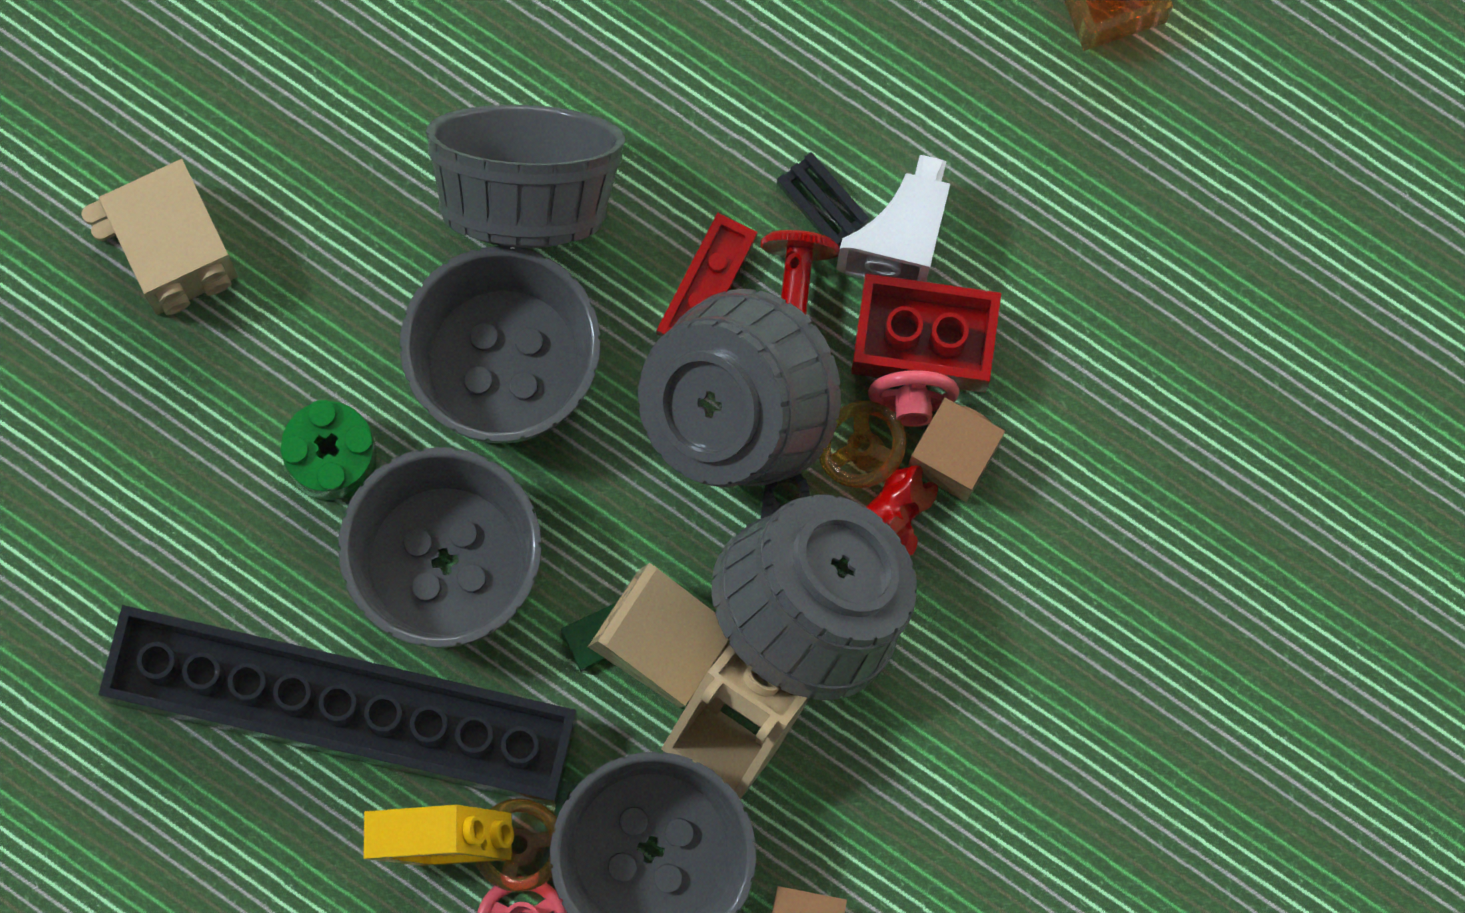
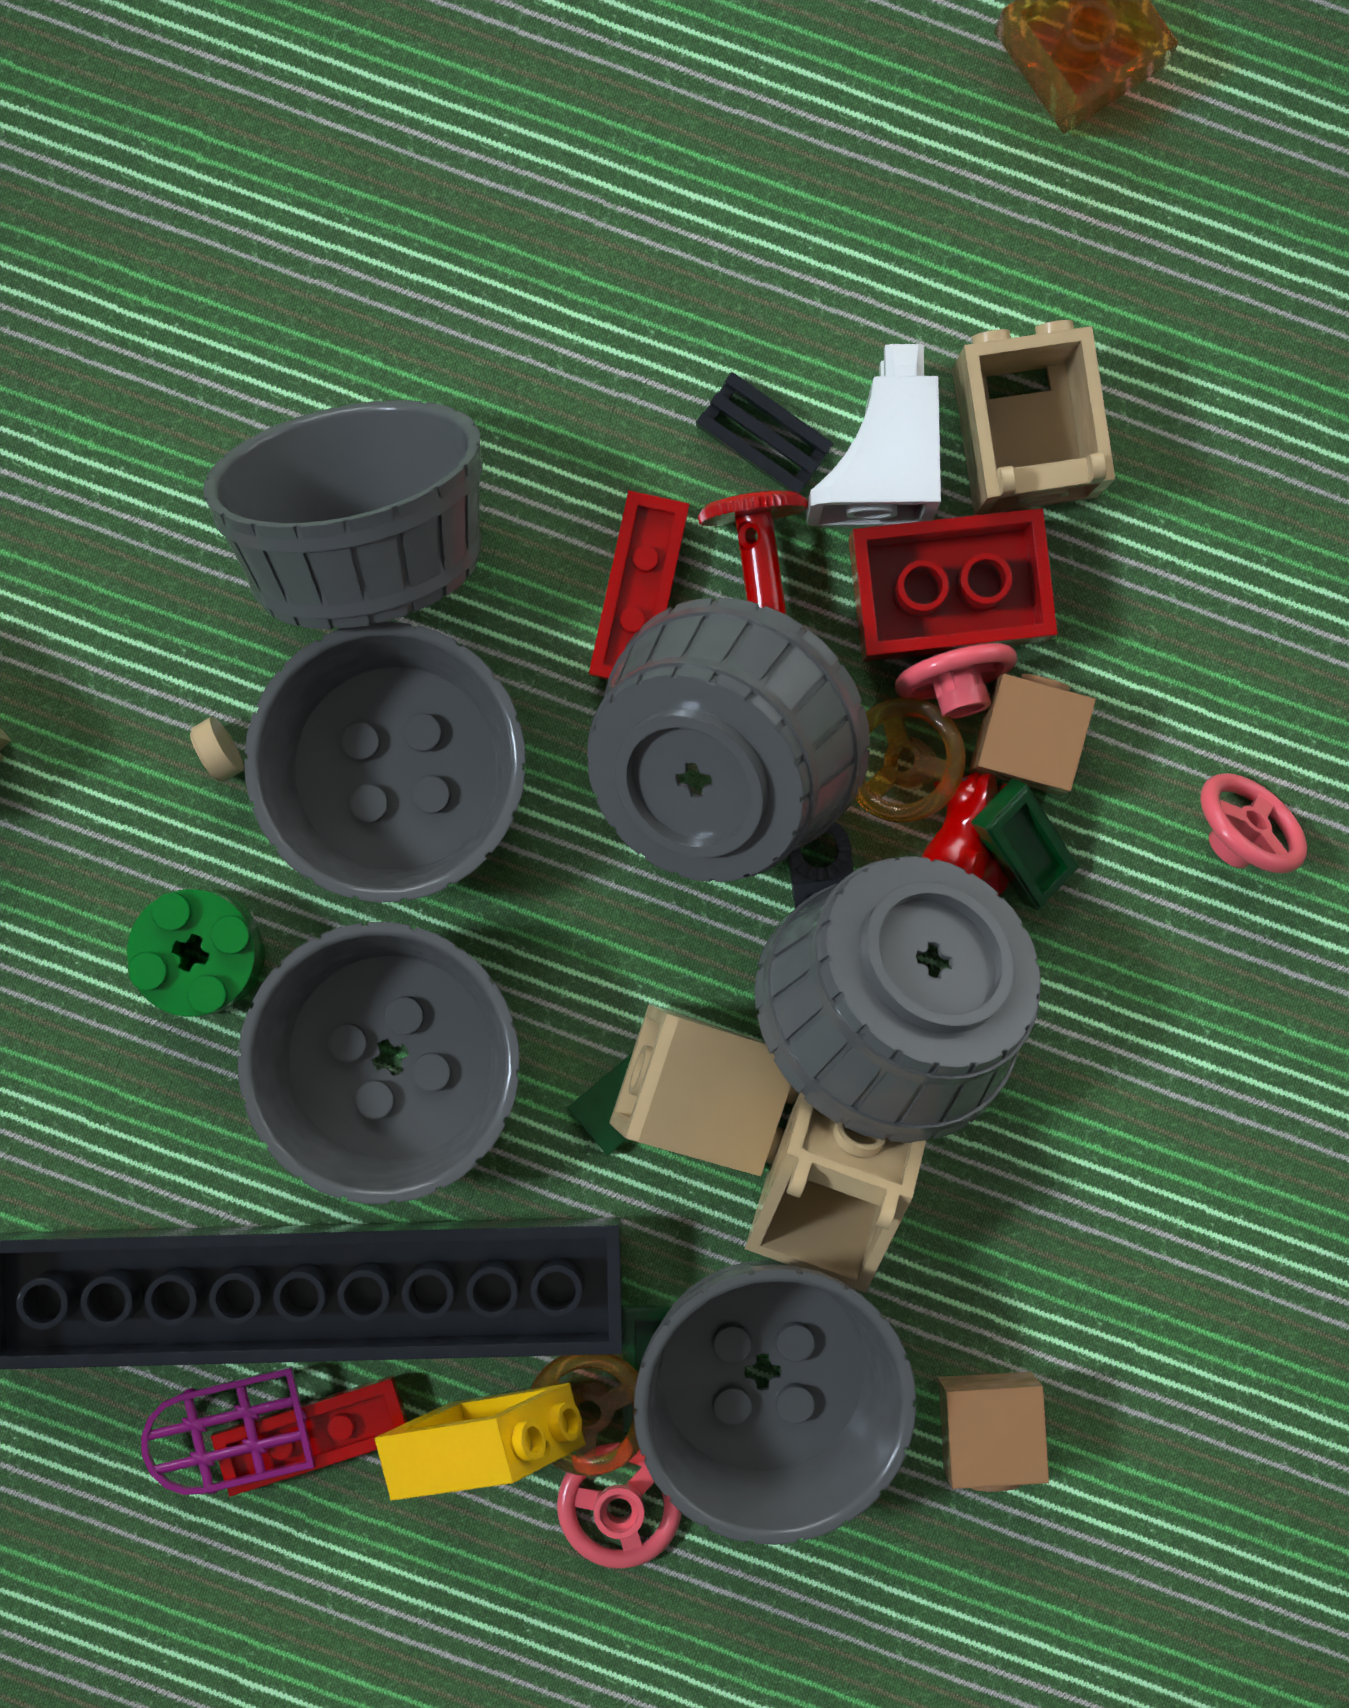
camera: 10 degrees left, 10 degrees up
none -> magenta window [141,1366,316,1495]
none -> tan tile [190,717,244,782]
none -> red plate [210,1375,408,1497]
none -> tan container [952,320,1115,515]
none -> dark green tile [971,778,1079,911]
none -> coral piece [1200,773,1307,874]

